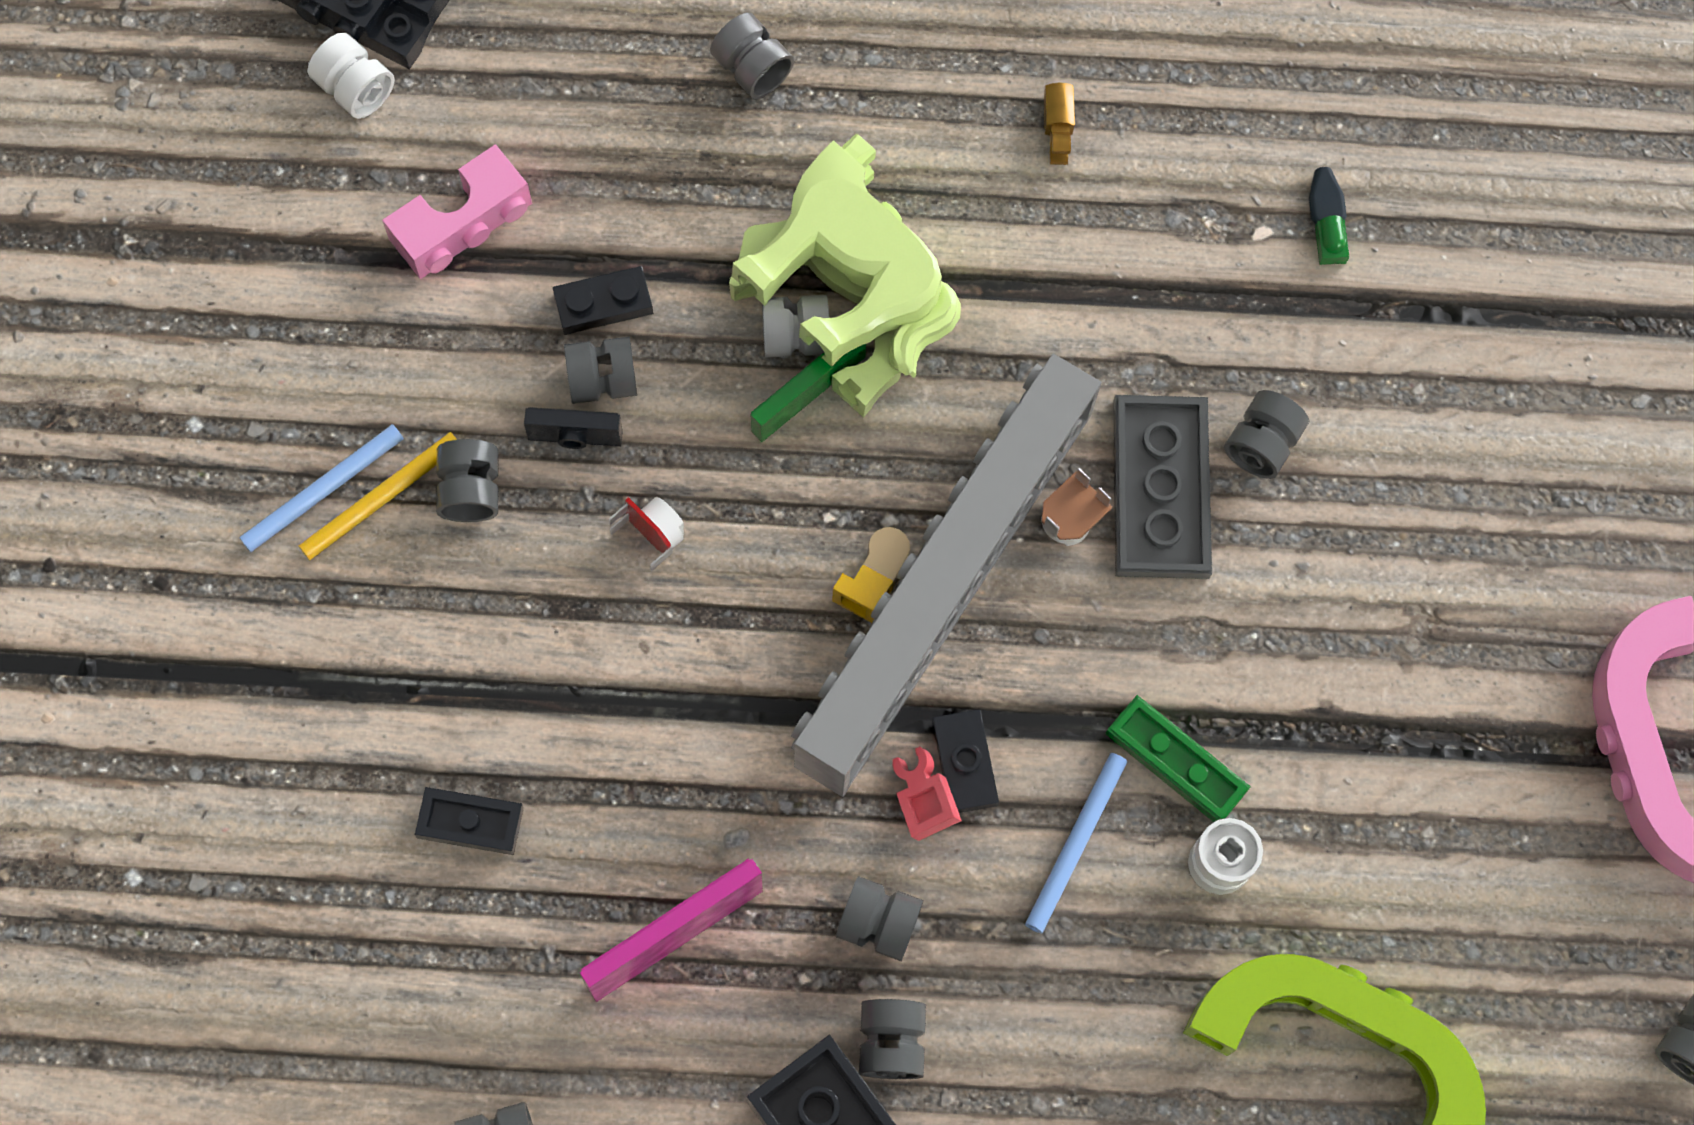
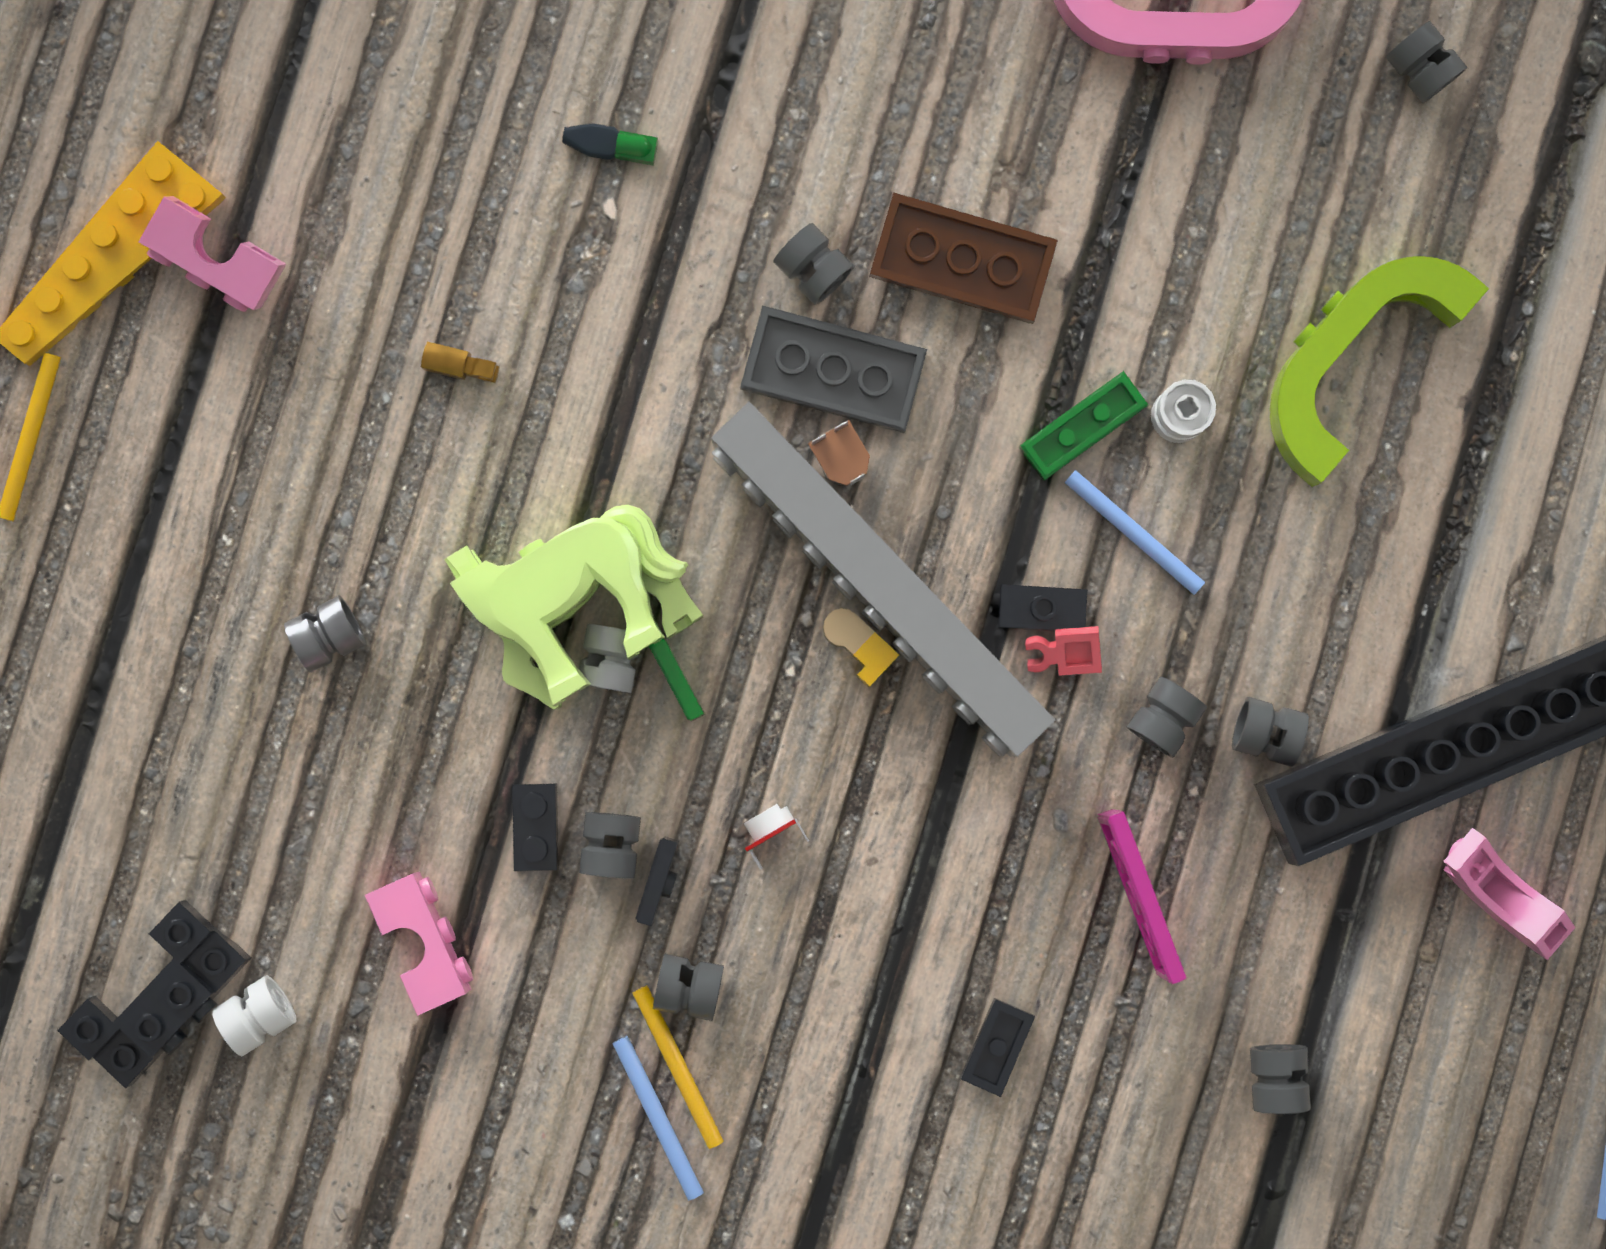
camera: 75 degrees left, 15 degrees up
none -> reddish brown plate [869,192,1058,324]

